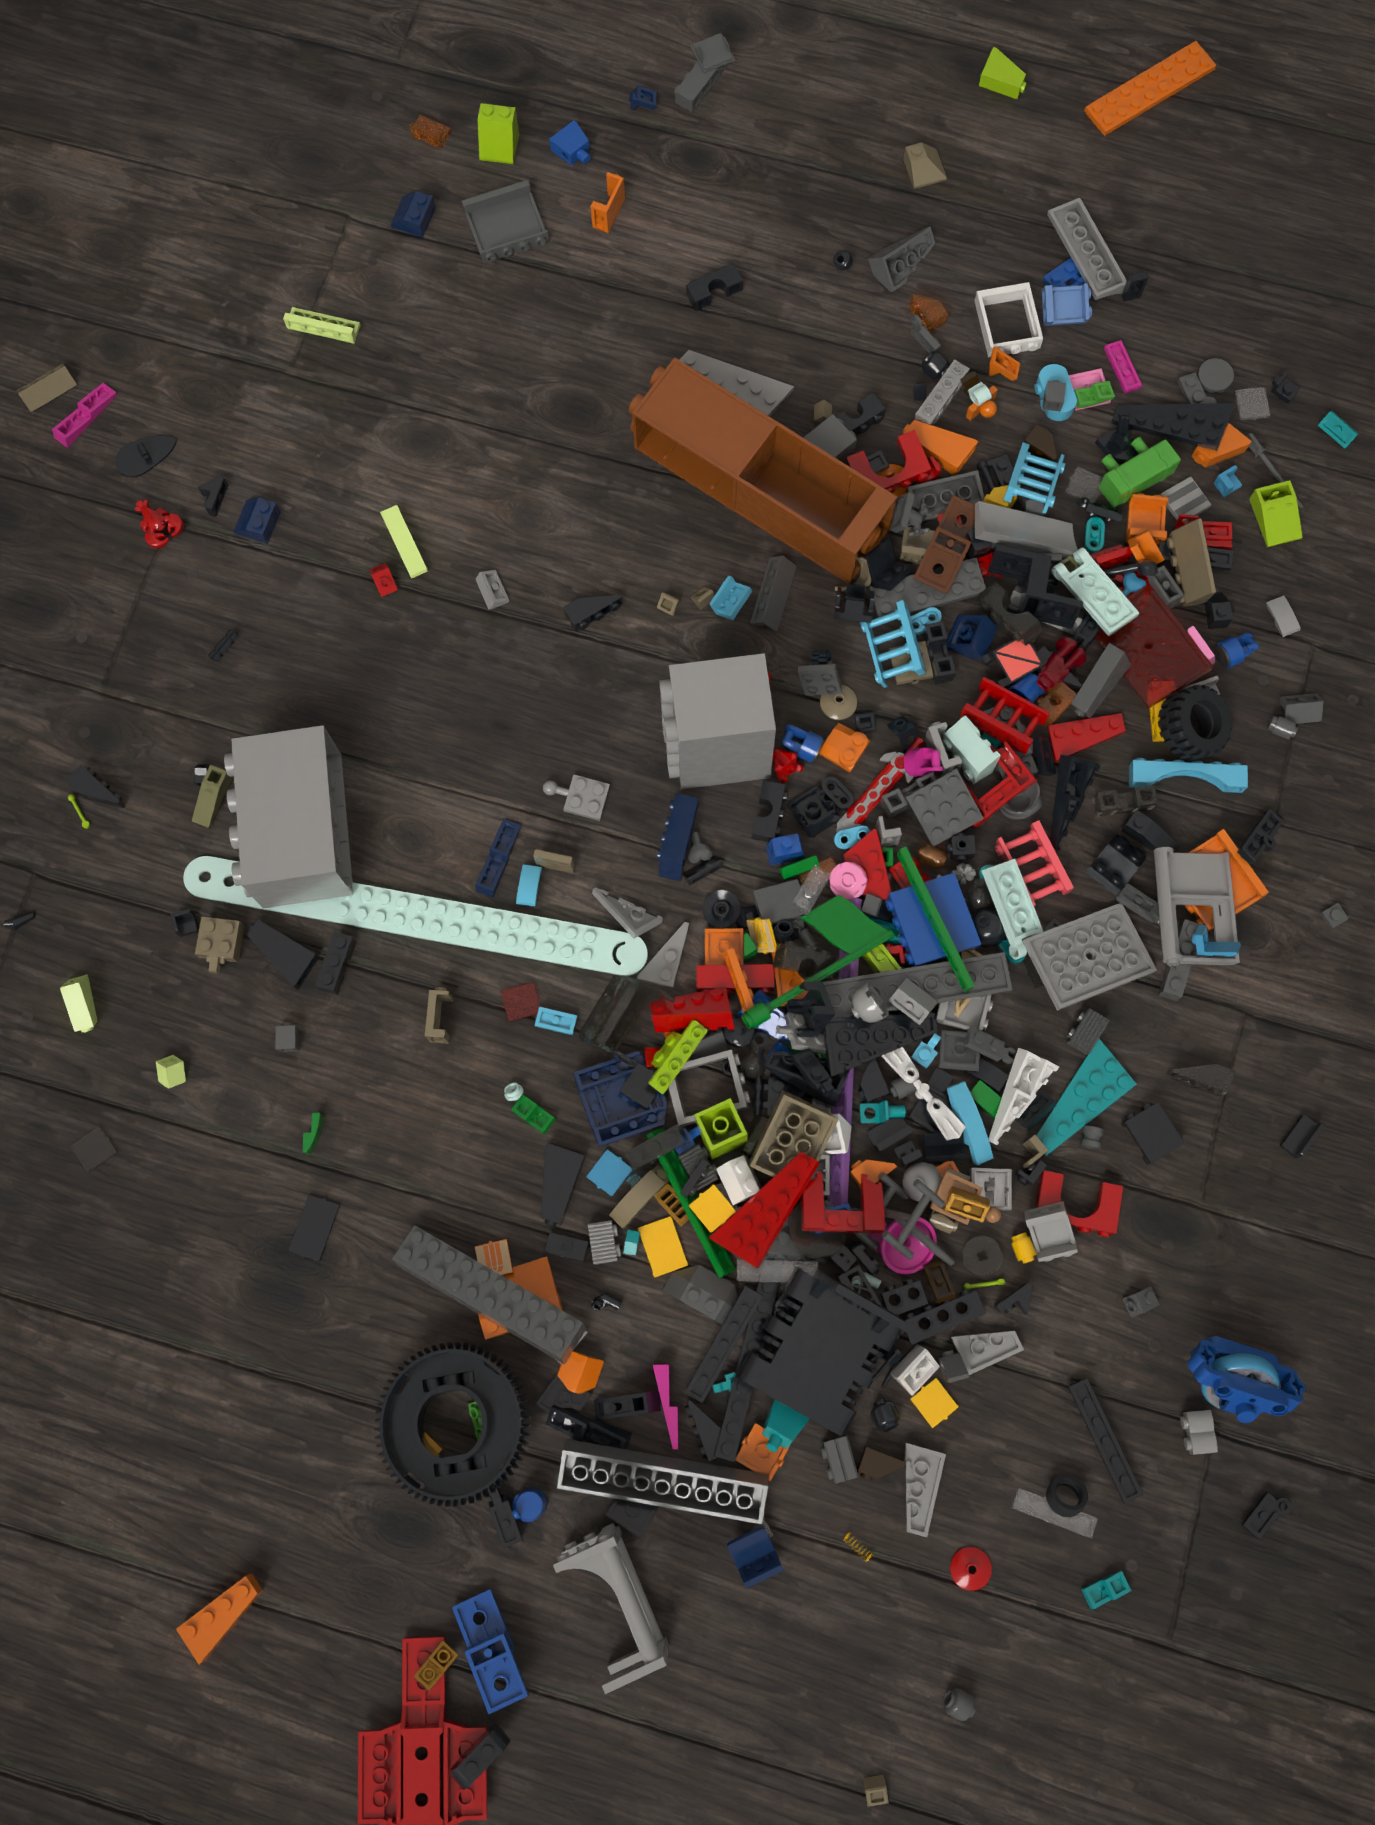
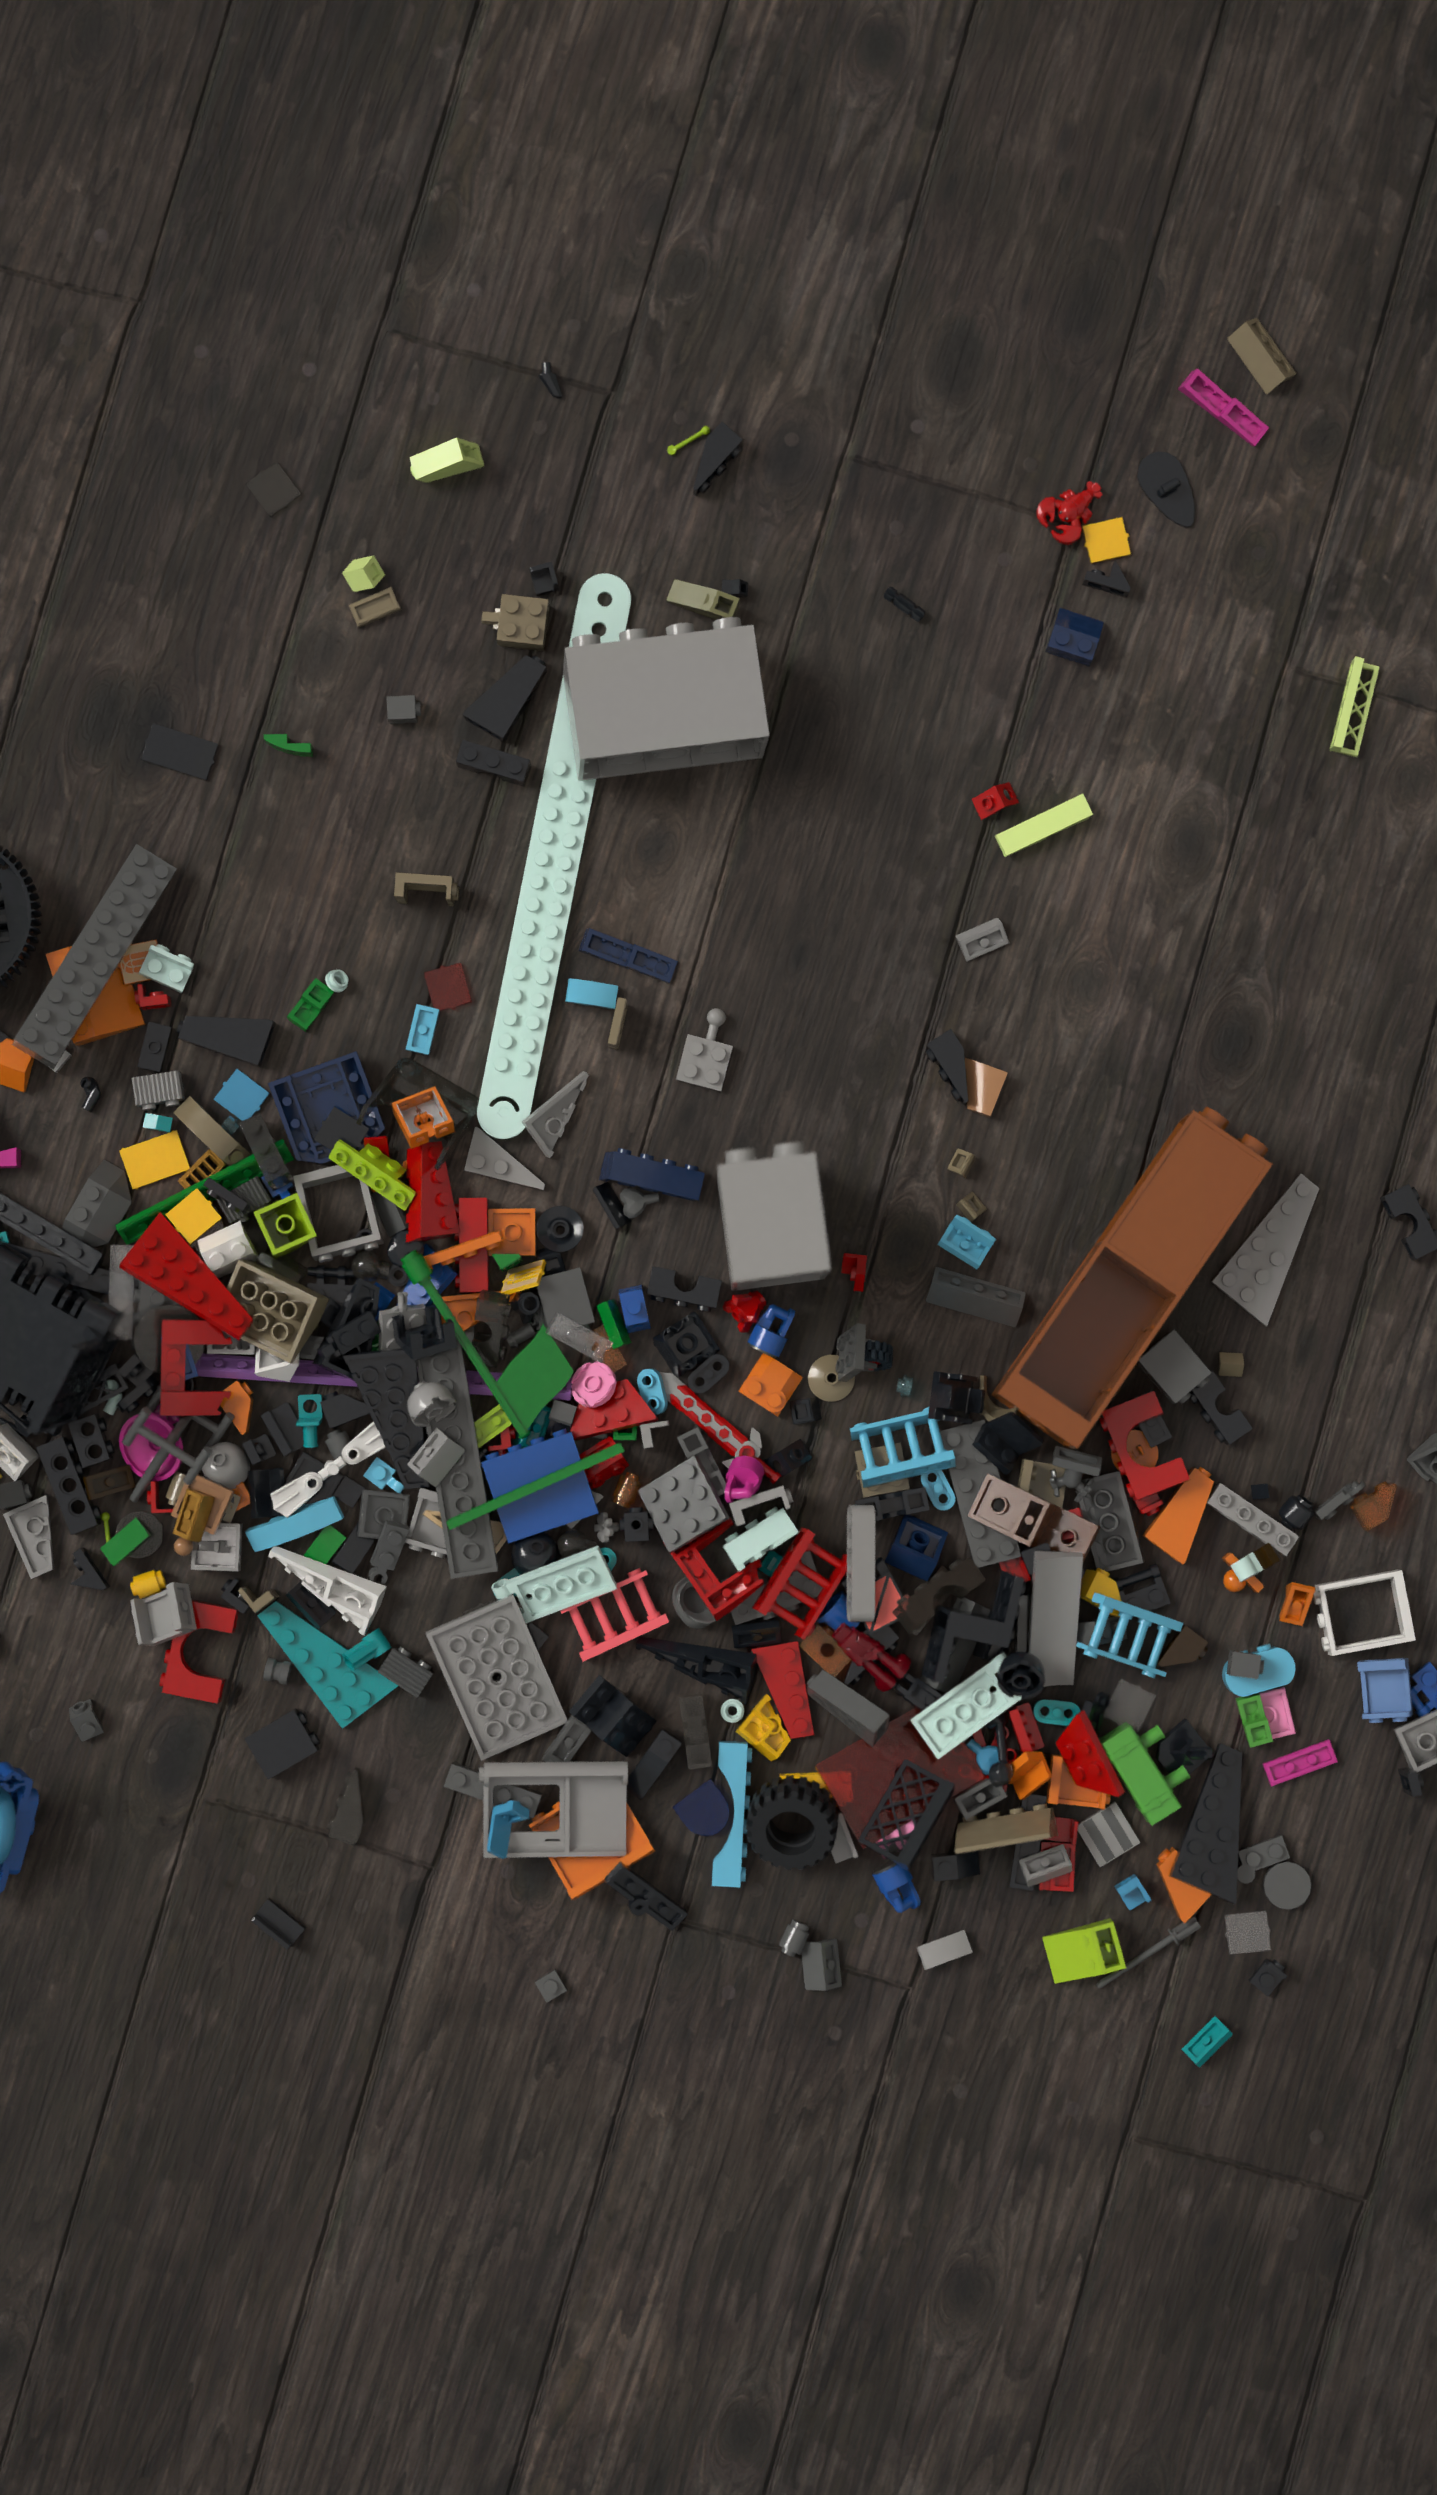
camera: 85 degrees right, 10 degrees up
none -> green slope [100,1517,152,1567]
none -> red bracket [134,984,171,1010]
none -> light aqua bracket [139,944,194,993]
none -> red bracket [147,1481,173,1513]
none -> teal piece [342,1628,392,1671]
none -> dark tan tile [349,587,401,628]
none -> orange piece [392,1086,455,1149]
none -> clear blue tile [673,1778,729,1836]
none -> light aqua plate [721,1699,744,1723]
none -> yellow slope [735,1694,791,1762]
none -> light grey beam [847,1505,875,1622]
none -> black fence [858,1759,955,1872]
none -> clear light blue plate [896,1375,913,1398]
none -> medium nougat slope [965,1058,1008,1118]
none -> black cylinder [997,1652,1045,1699]
none -> light grey slope [1019,1844,1072,1887]
none -> red wing [1056,1710,1125,1797]
none -> yellow piece [1082,517,1131,564]

